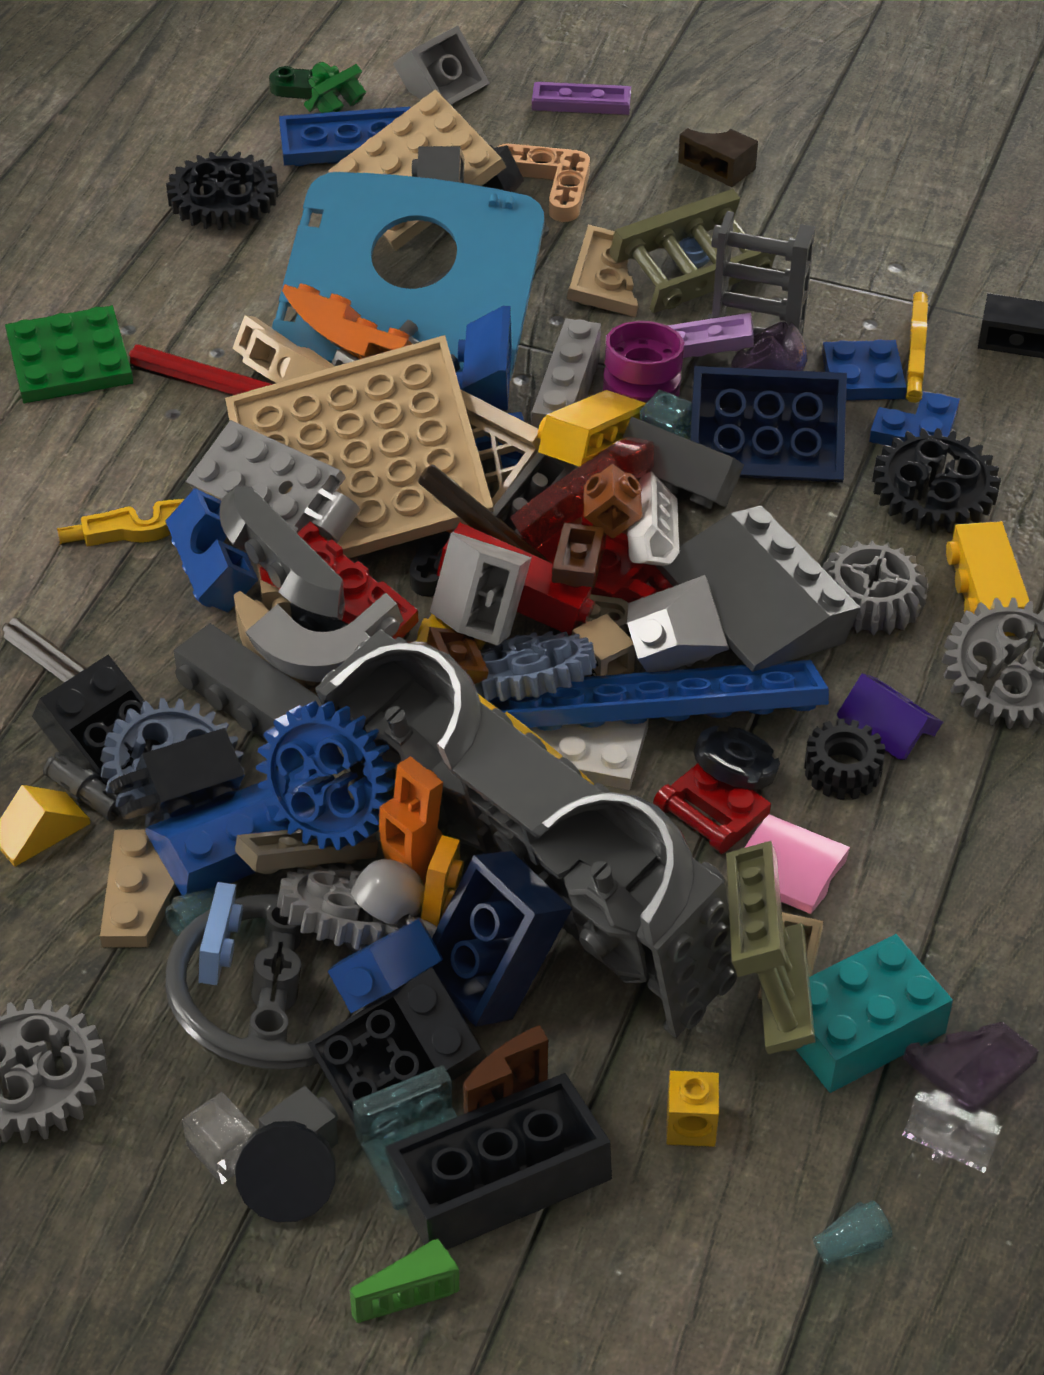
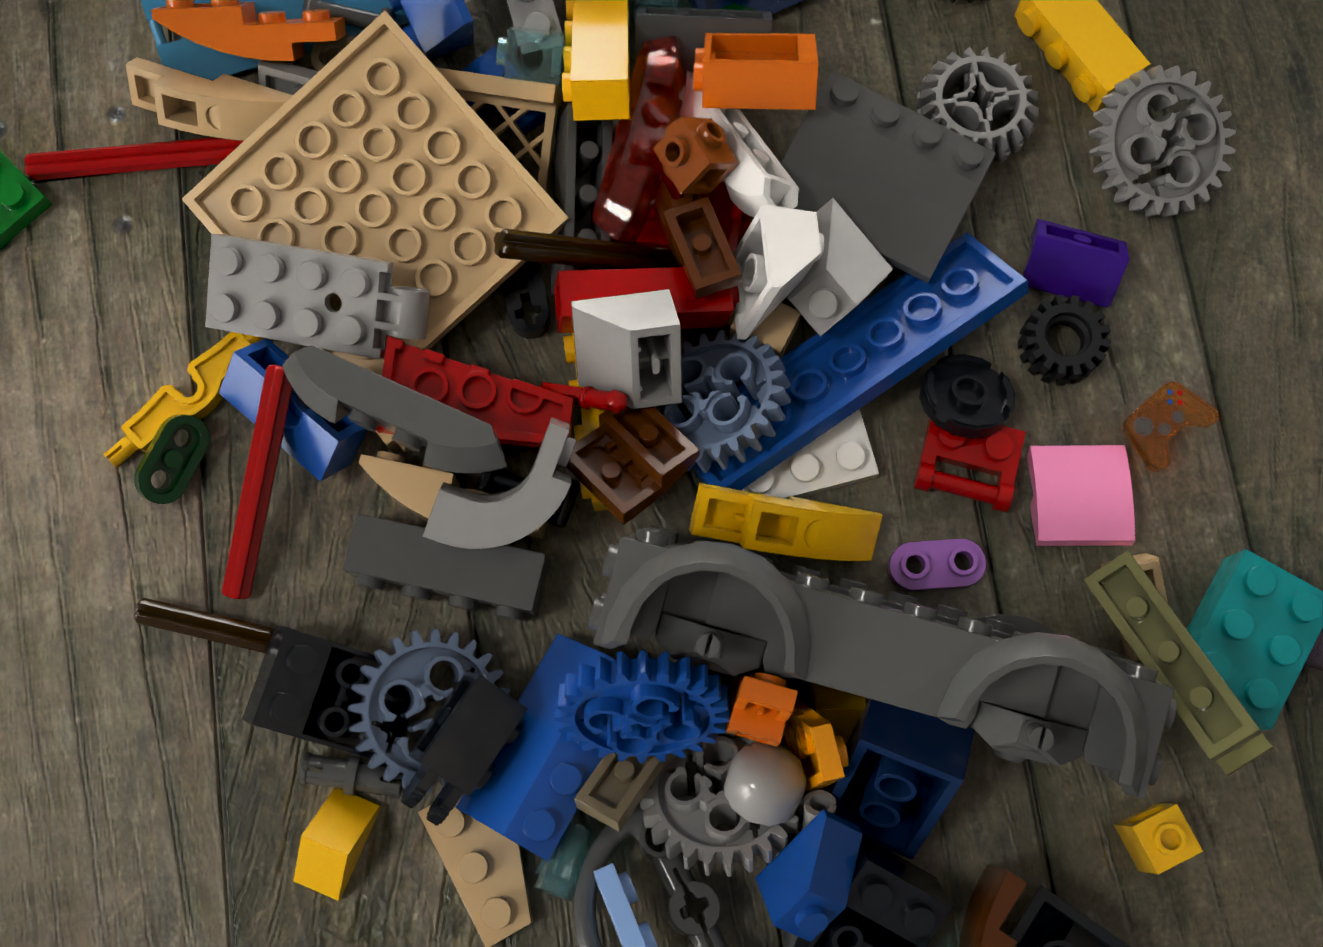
camera: 25 degrees left, 30 degrees up
none -> dark green plate [134,414,210,504]
none -> red axle [222,365,293,599]
none -> clear light blue brick [496,26,565,85]
none -> red piece [541,382,628,414]
none -> orange window [693,33,818,110]
none -> white slope [733,204,824,340]
none -> clear orange piece [1122,381,1219,472]

